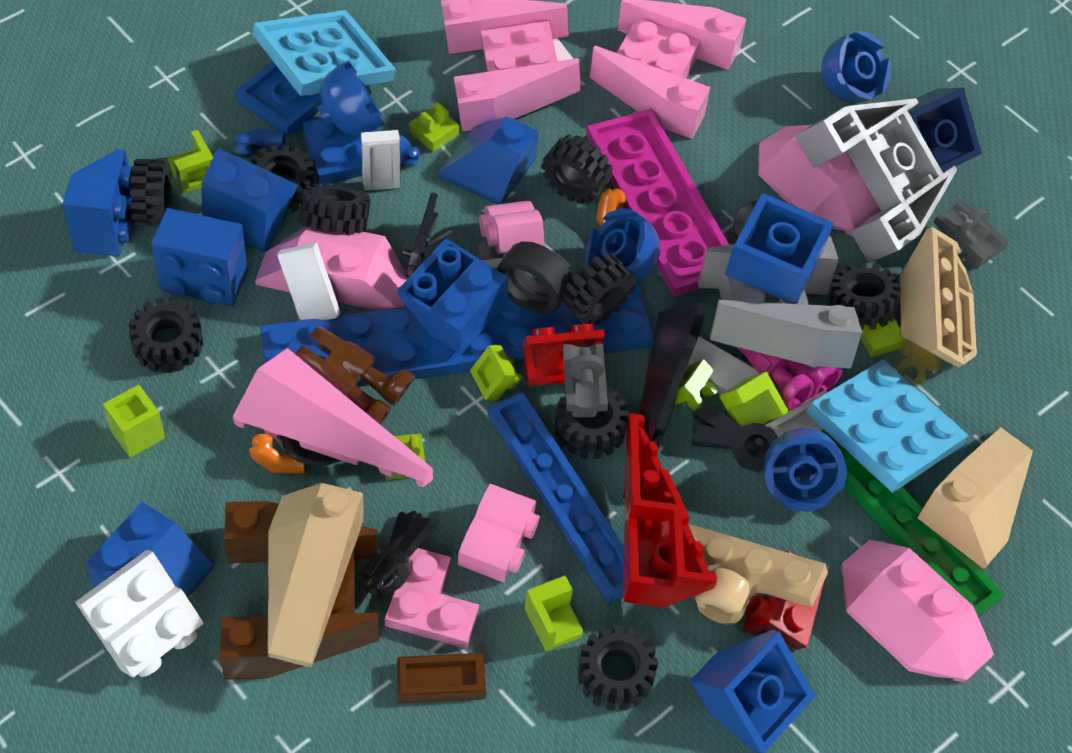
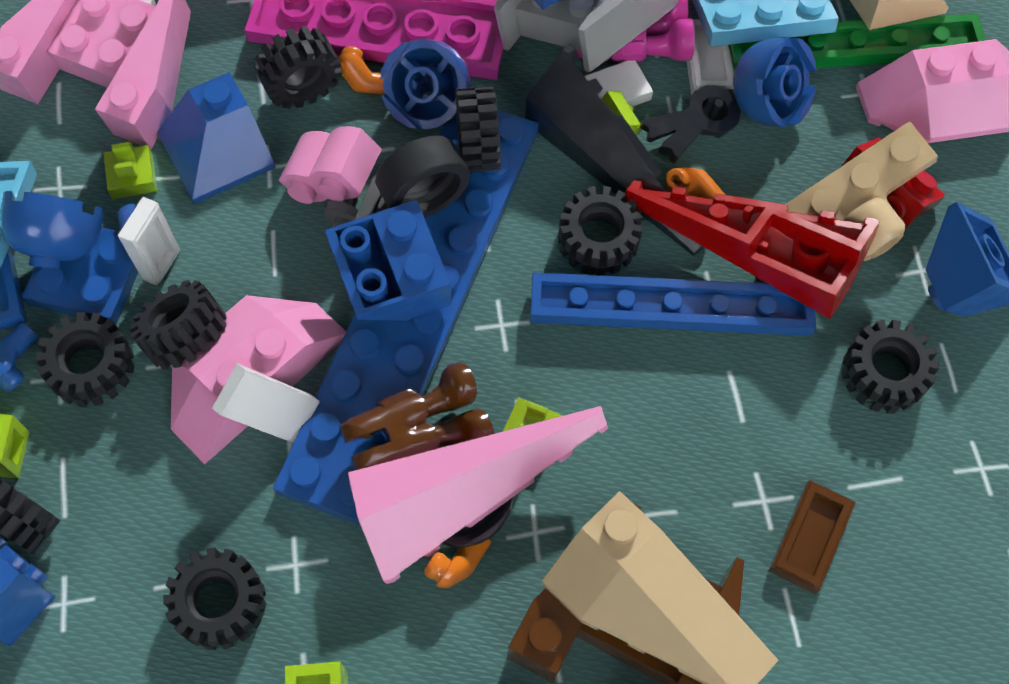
camera: 55 degrees left, 10 degrees up
blue brick [151,208,248,306] -> none
blue slope [202,148,298,252] -> none
black piece [361,510,436,596] -> none
bright pink plate [385,548,479,649] -> none
black piece [402,192,439,277] -> none
bright pink brick [458,484,540,583] -> none
lime tile [470,345,523,400] -> none
red bracket [522,324,605,387] -> none
lime panel [524,575,583,652] -> none
dark grey hips [562,344,608,417] -> none
lime panel [719,371,788,427] -> none
none -> orange arm [665,168,726,199]

